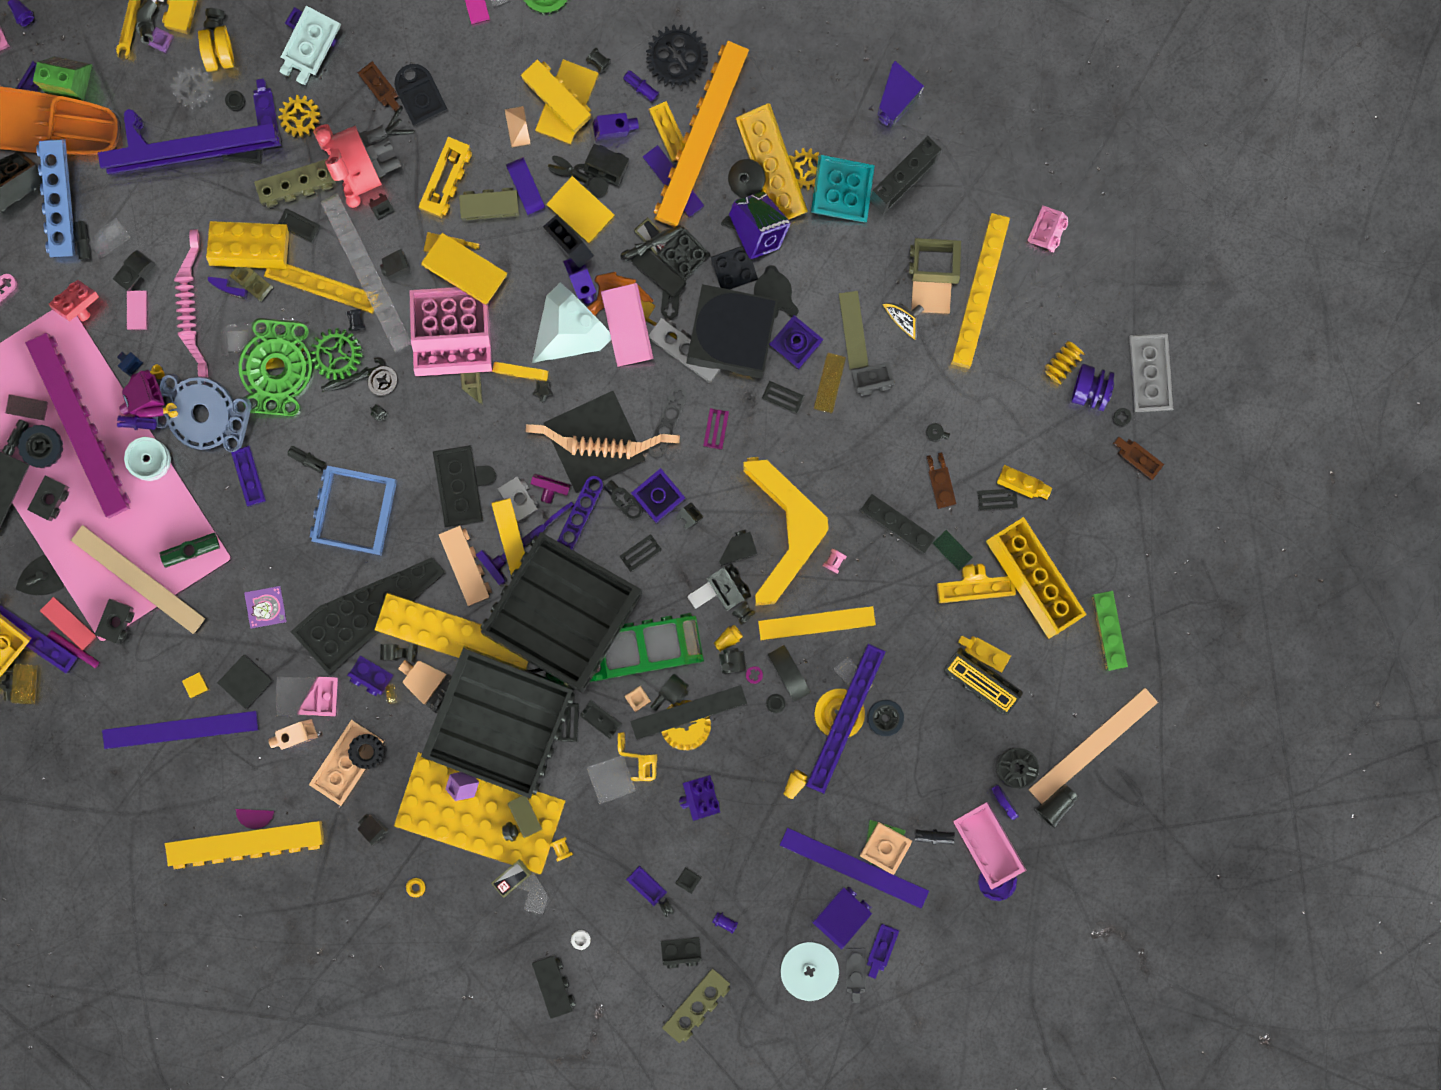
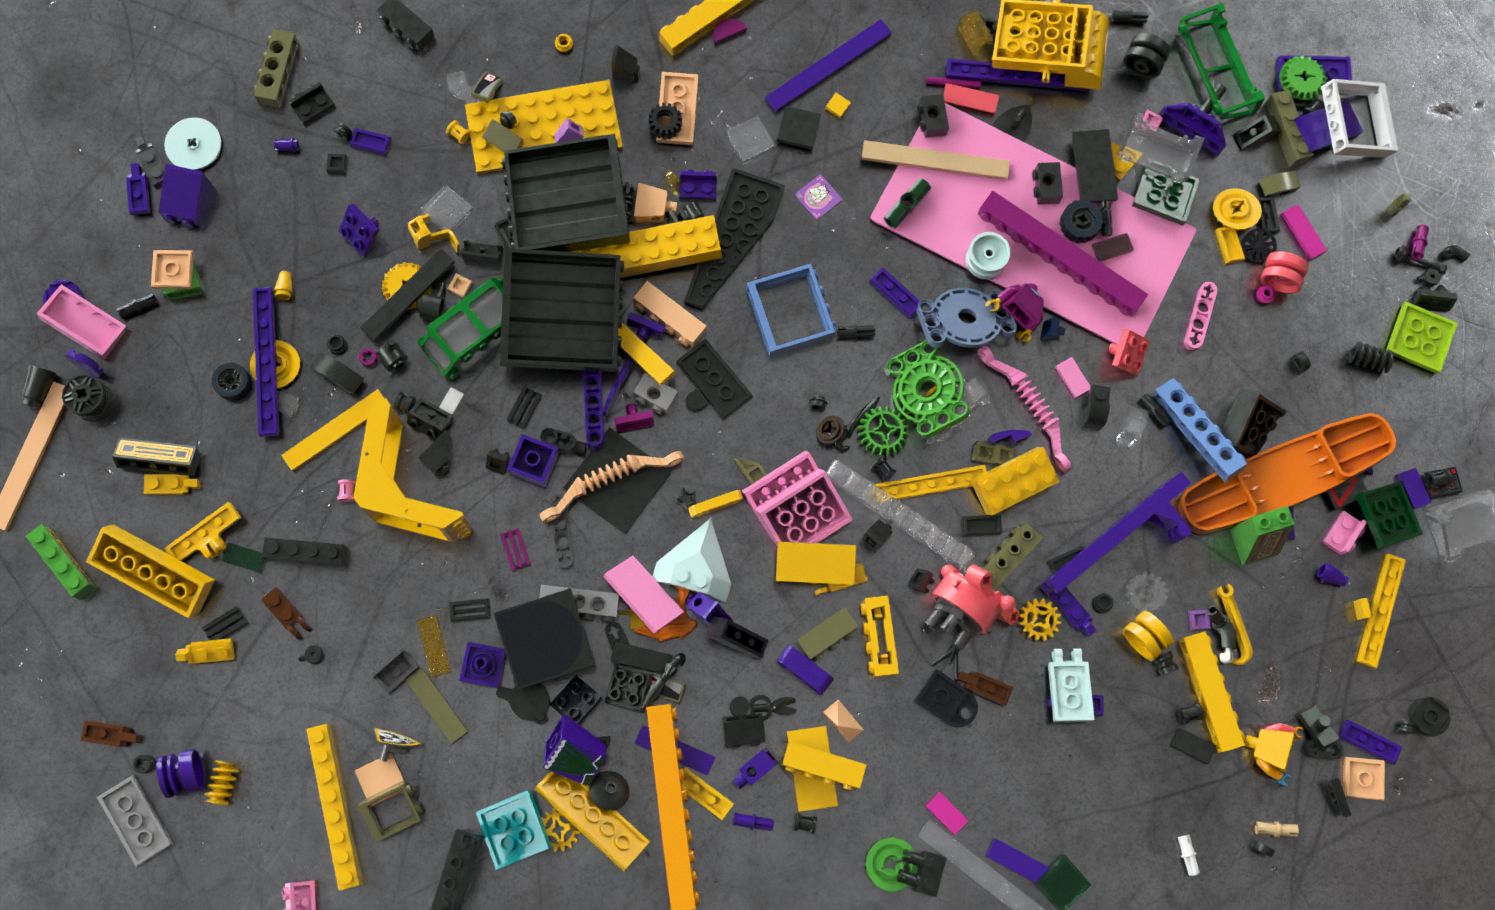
camera: 140 degrees right, 10 degrees down
dark purple axle [117,415,157,430] -> none
light nougat torso [269,719,318,750] -> none
bright pink wing [297,677,338,716] -> none
yellow tile [546,176,614,243] -> none
white tile [571,930,591,950] -> none
black gear [646,25,708,87] -> none
yellow cone [714,625,743,652] -> none
dark purple tile [780,828,929,909] -> none

